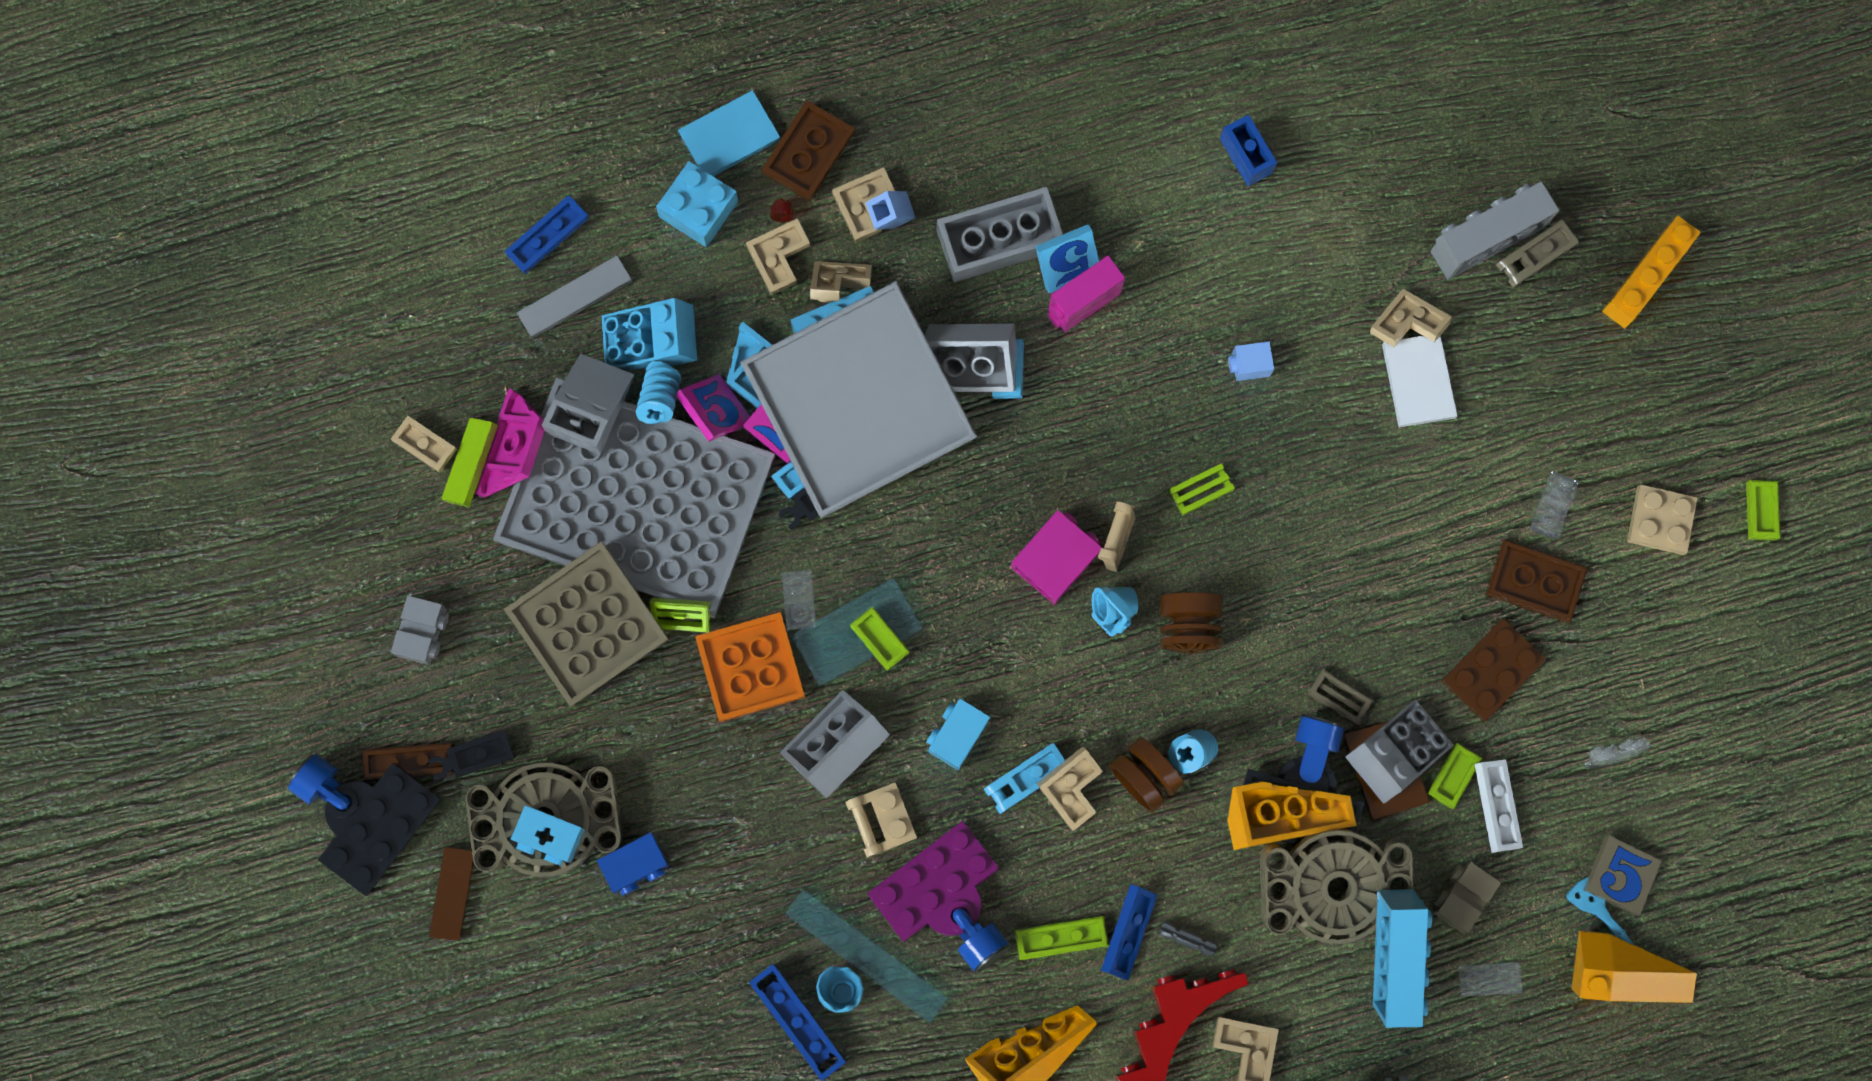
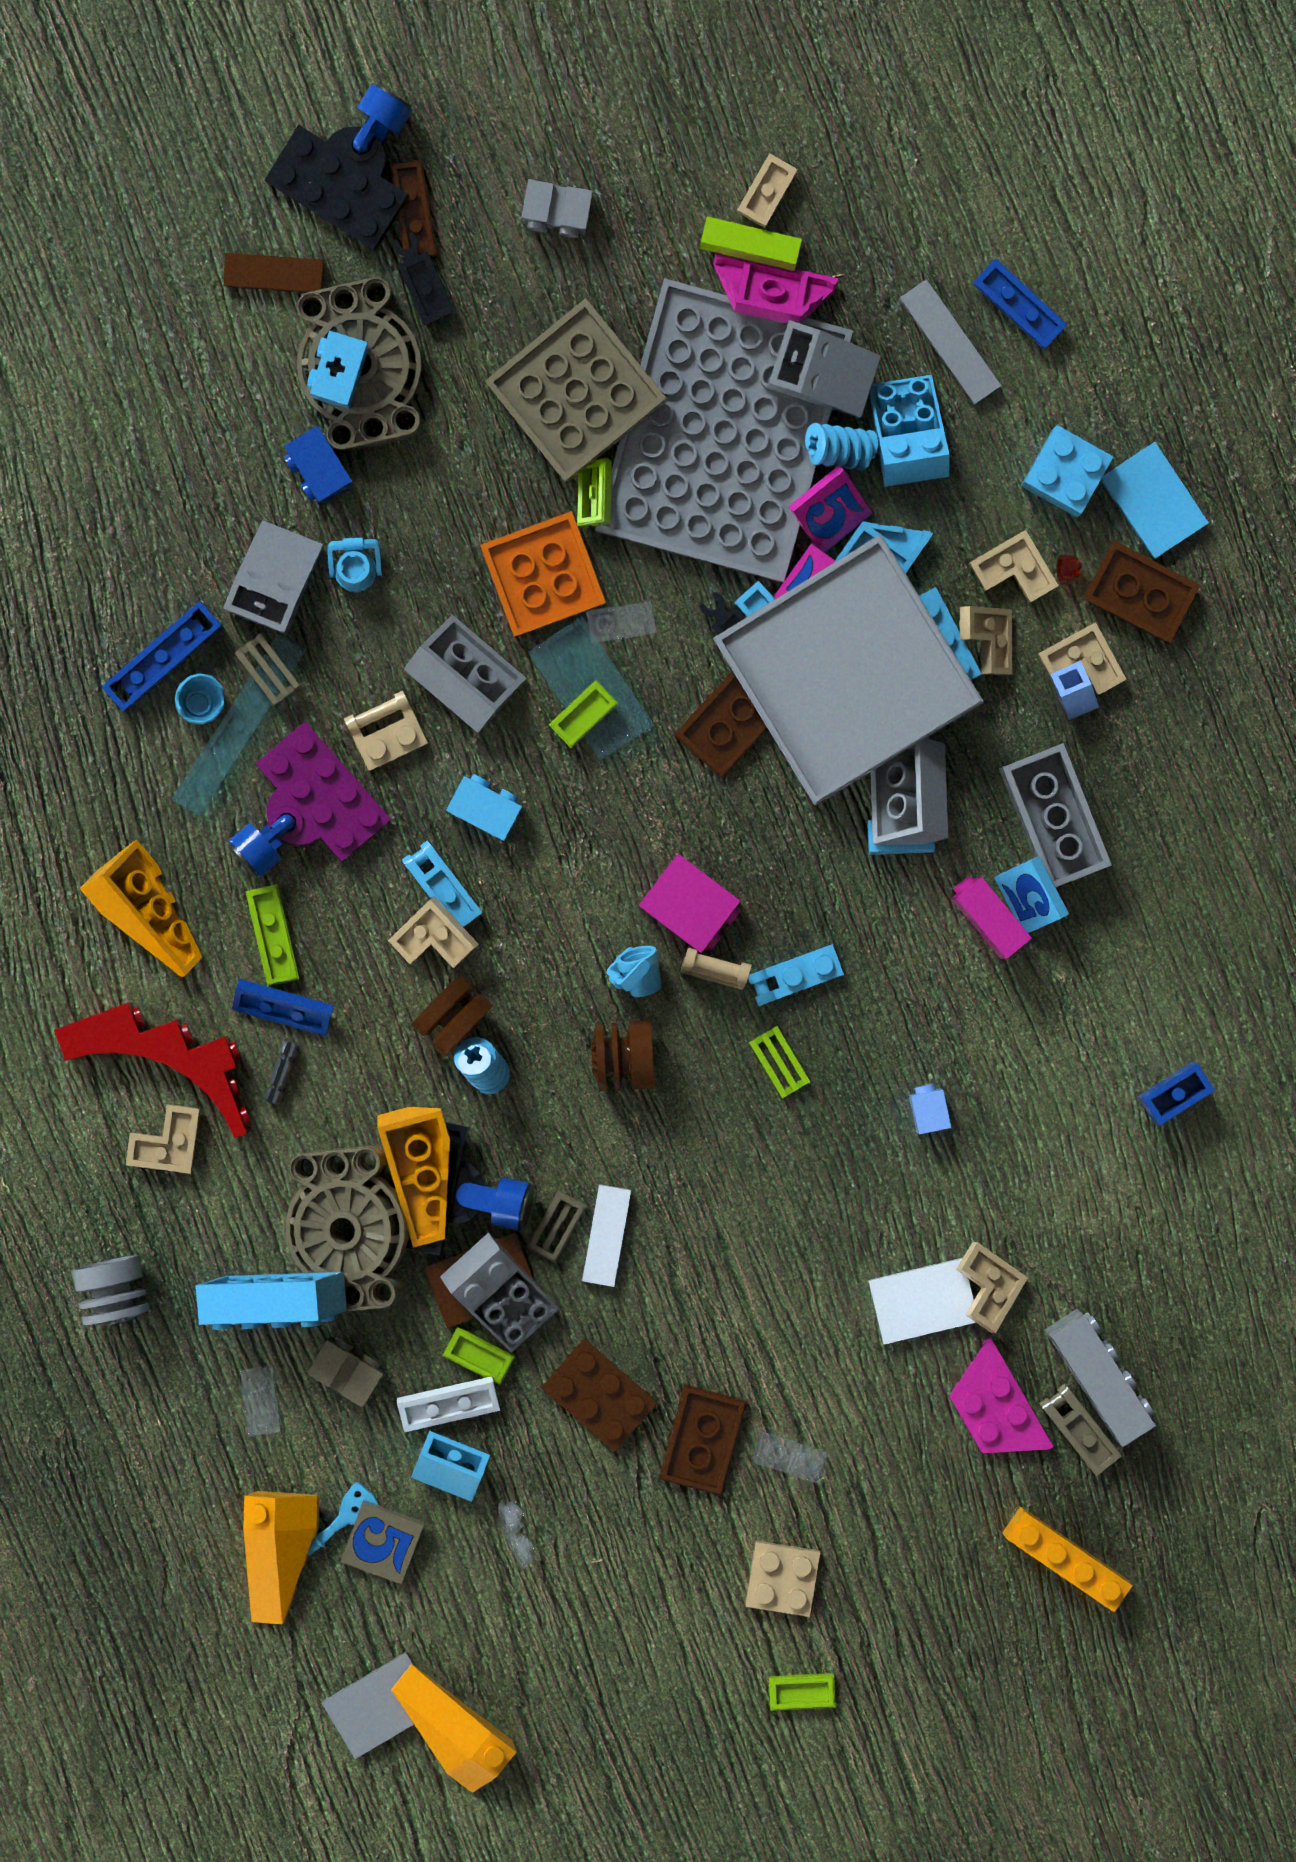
camera: 85 degrees right, 10 degrees up
none -> light grey slope [223,520,323,635]
none -> dark tan tile [235,633,300,706]
none -> light grey tile [322,1651,415,1759]
none -> medium azure piece [327,537,382,593]
none -> light orange wedge [391,1664,517,1793]
none -> medium azure brick [411,1431,490,1502]
none -> white tile [582,1184,631,1287]
none -> reddish brown tile [674,670,768,779]
none -> medium azure plate [748,944,844,1006]
none -> dark pink wing [949,1337,1053,1453]

